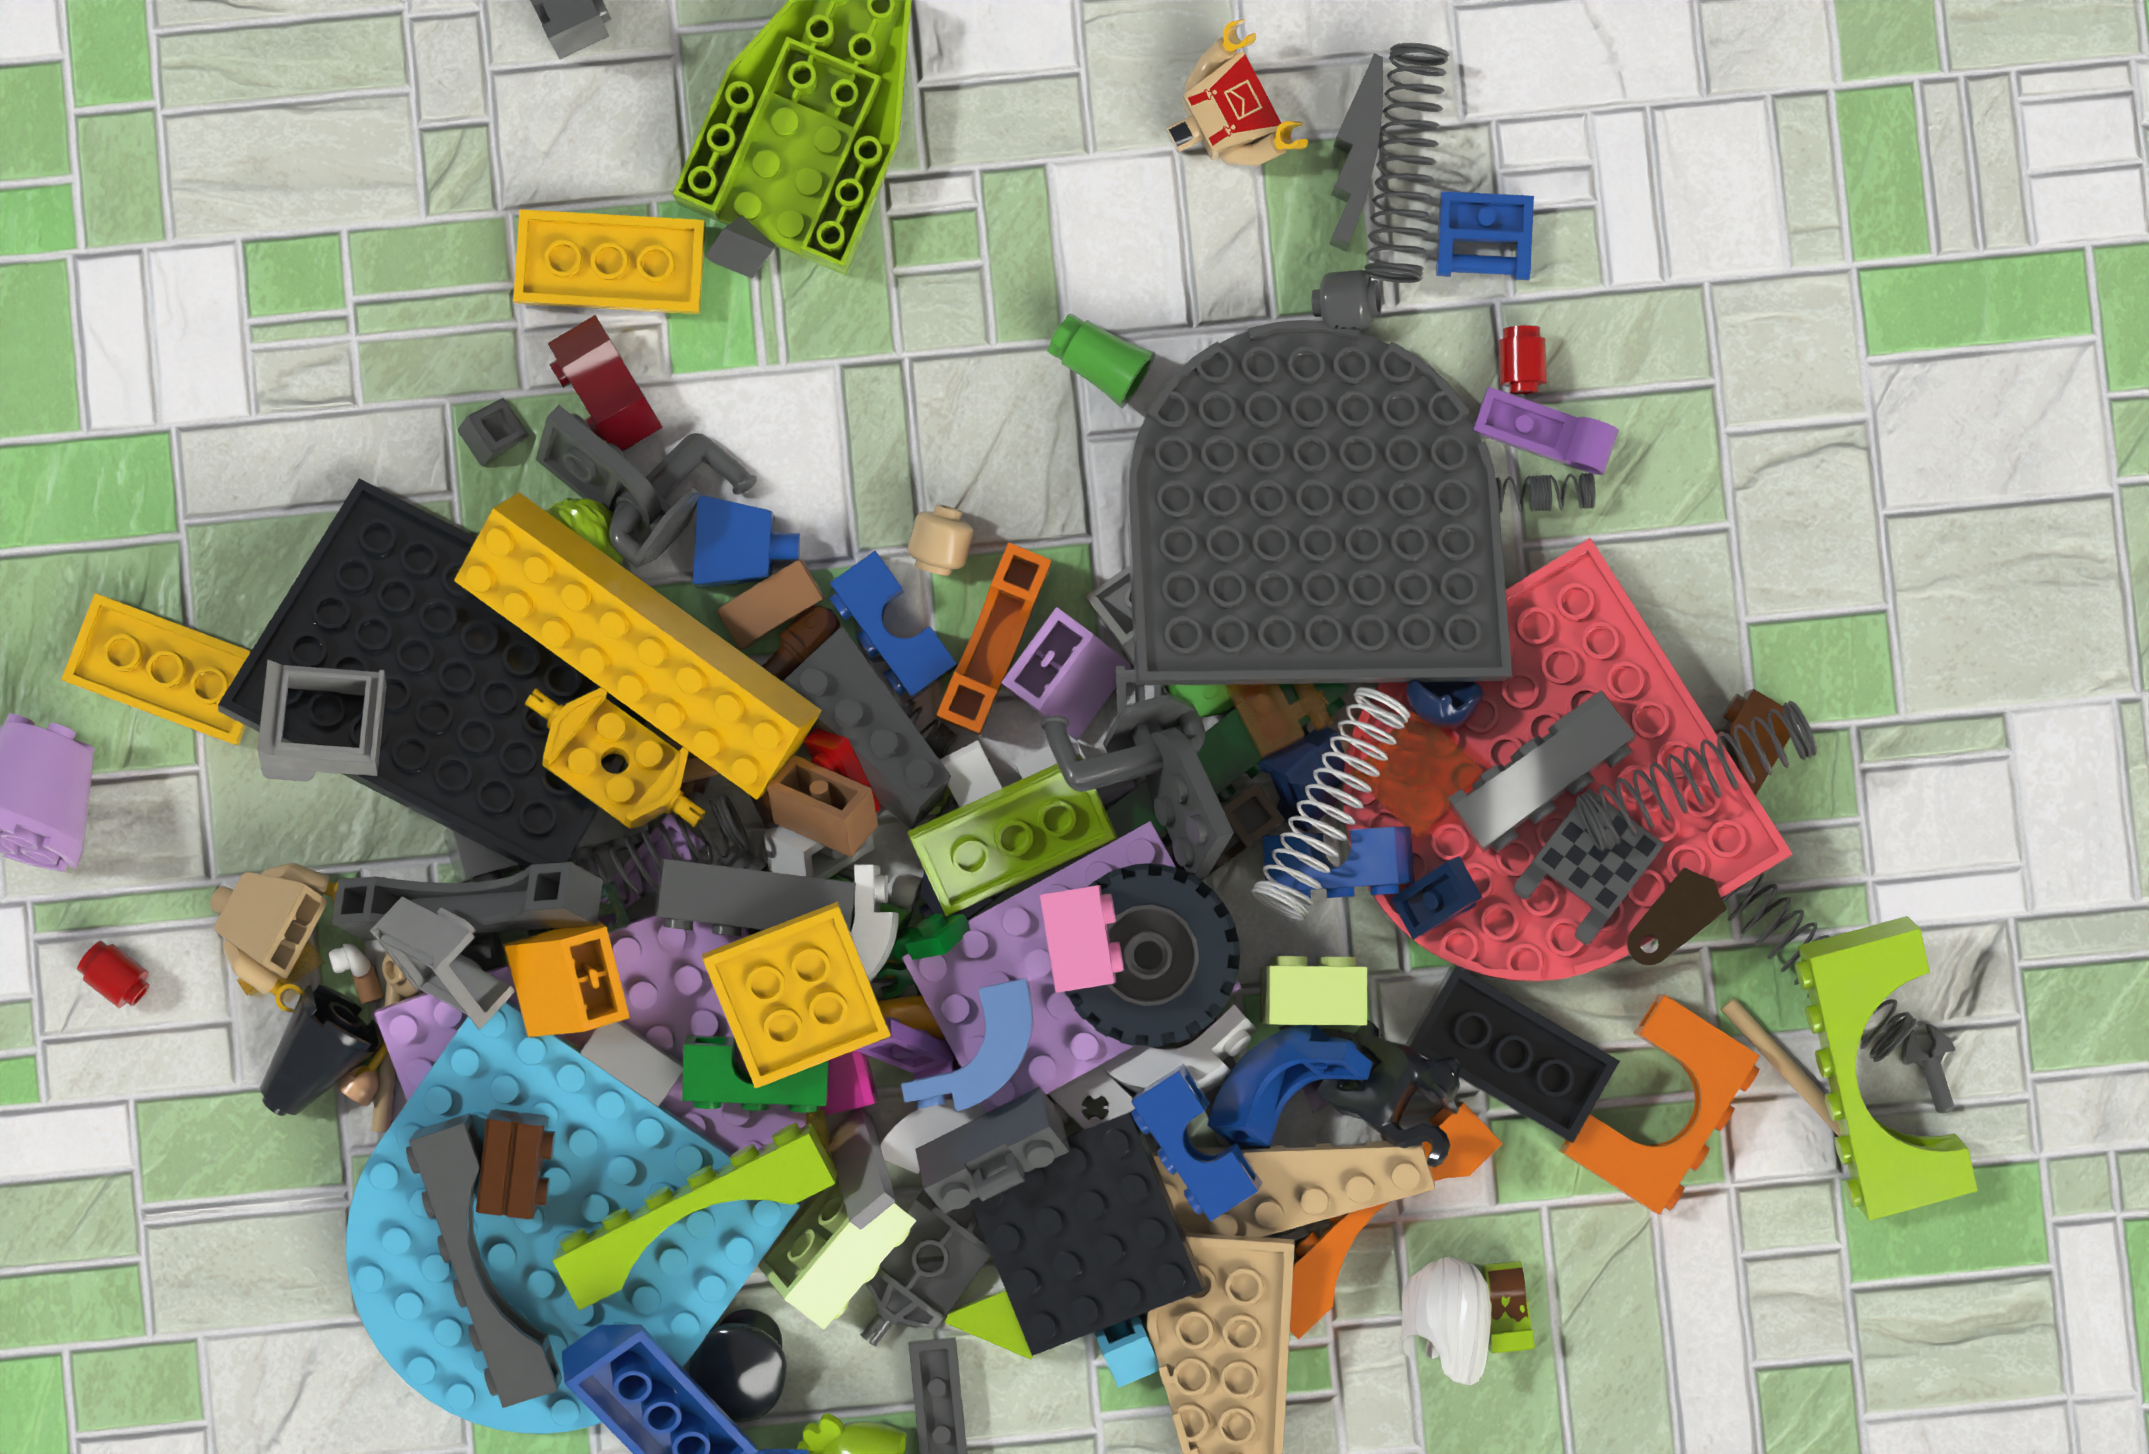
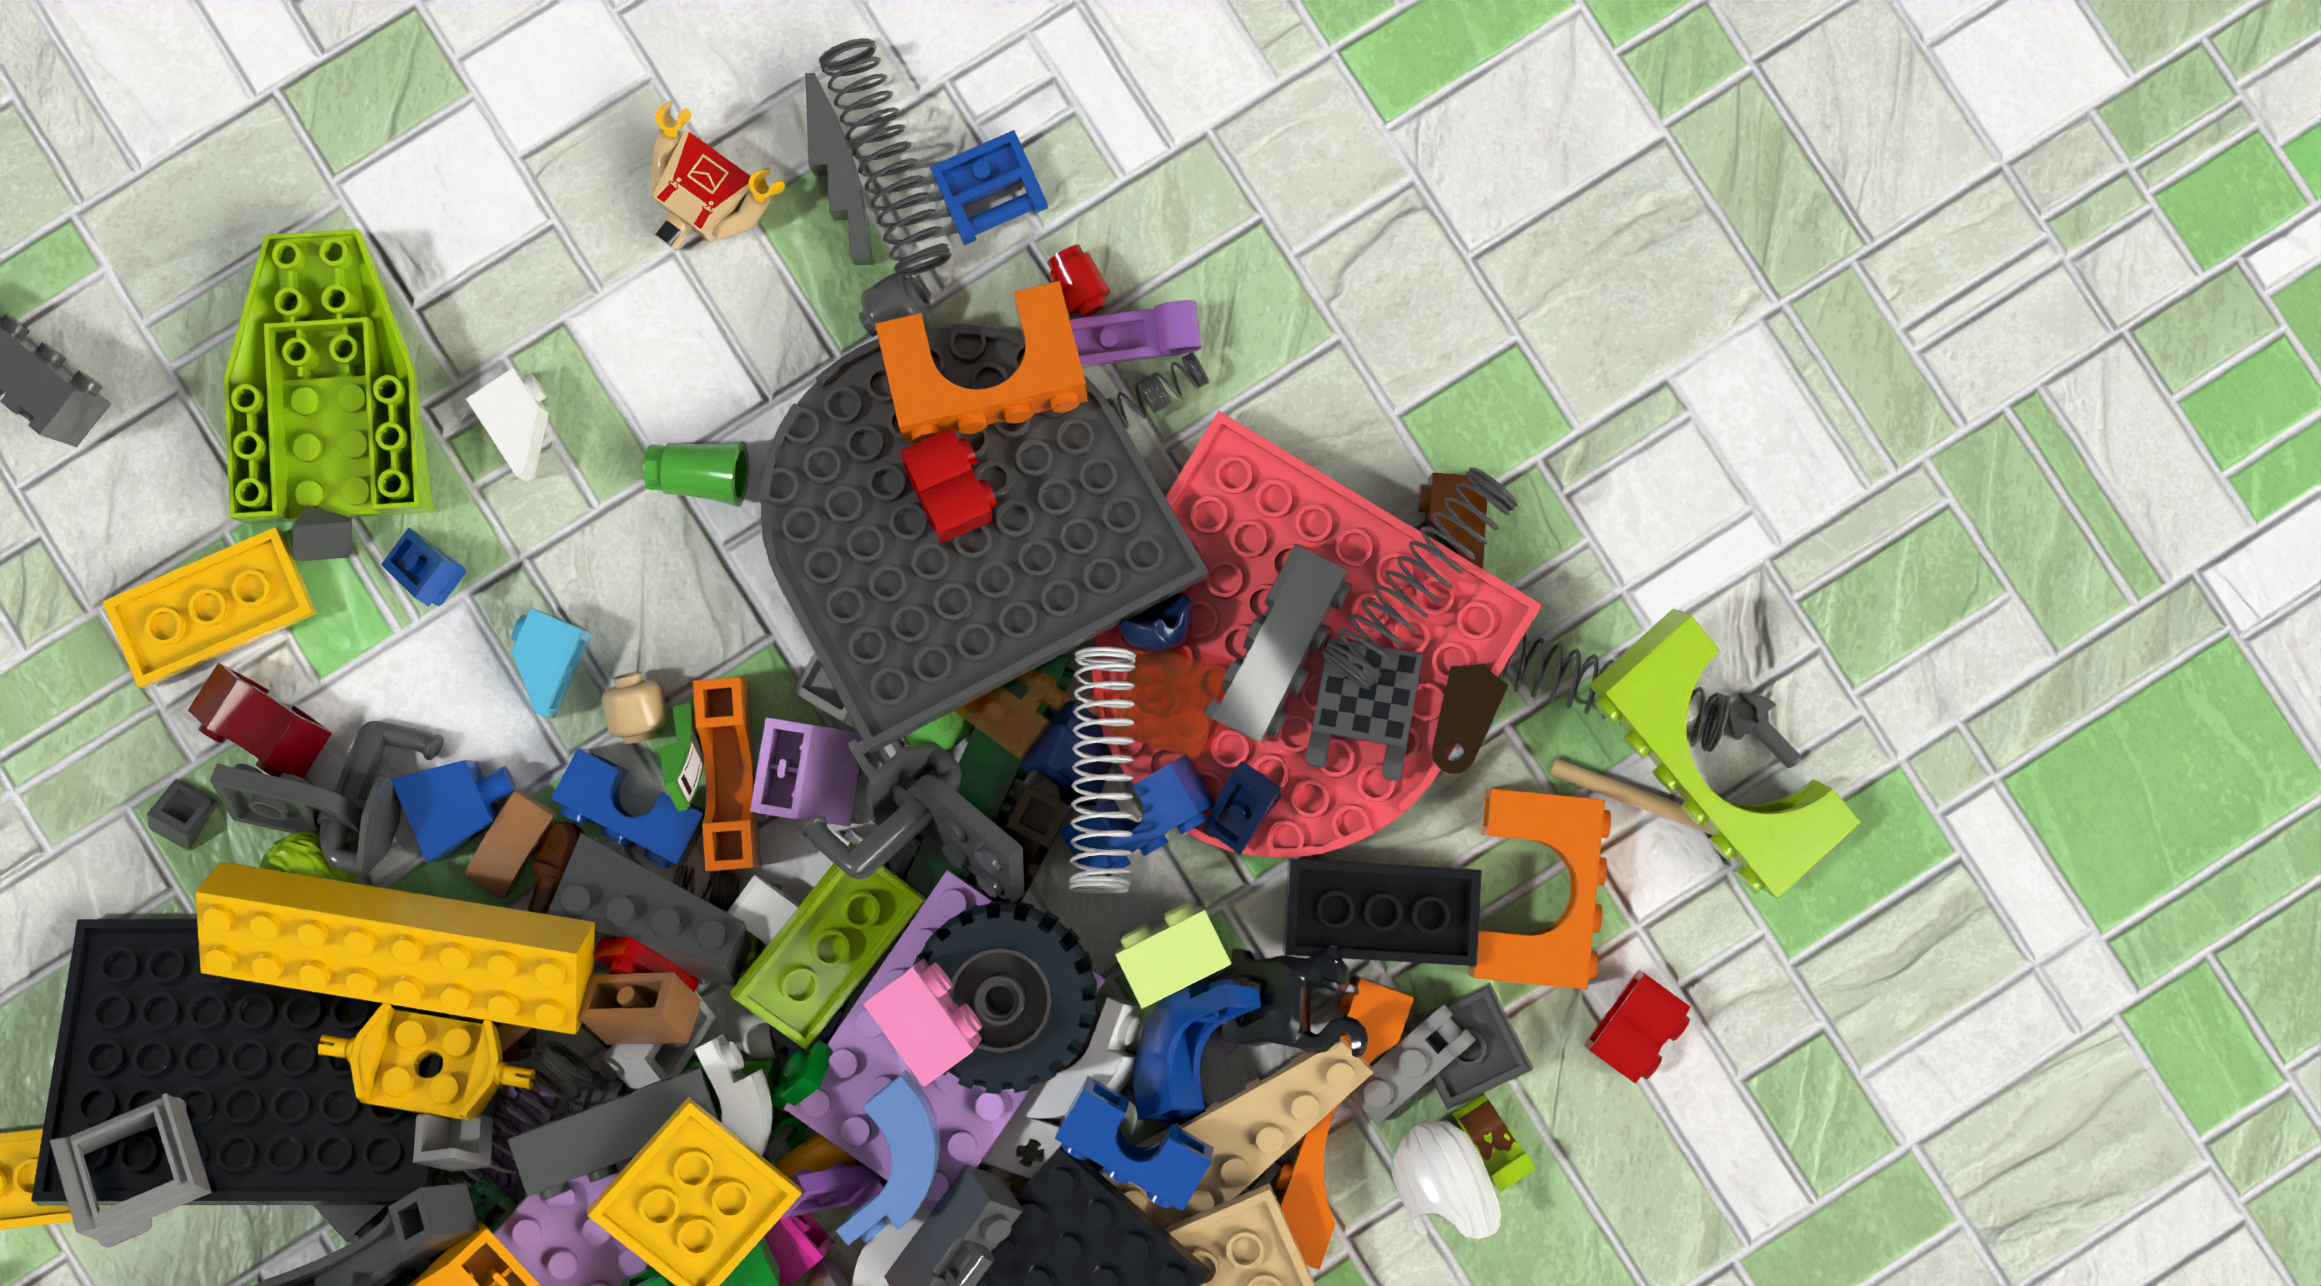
camera: 25 degrees left, 0 degrees up
none -> blue slope [381,527,466,607]
none -> light grey panel [413,1113,493,1172]
none -> white slope [466,368,549,482]
none -> medium azure slope [511,608,592,718]
none -> bright green slope [659,702,704,812]
none -> orange arch [875,281,1088,444]
none -> red brick [899,428,997,544]
none -> light grey plate [1350,1004,1476,1126]
none -> dark grey plate [1405,982,1533,1110]
none -> red brick [1584,970,1690,1084]

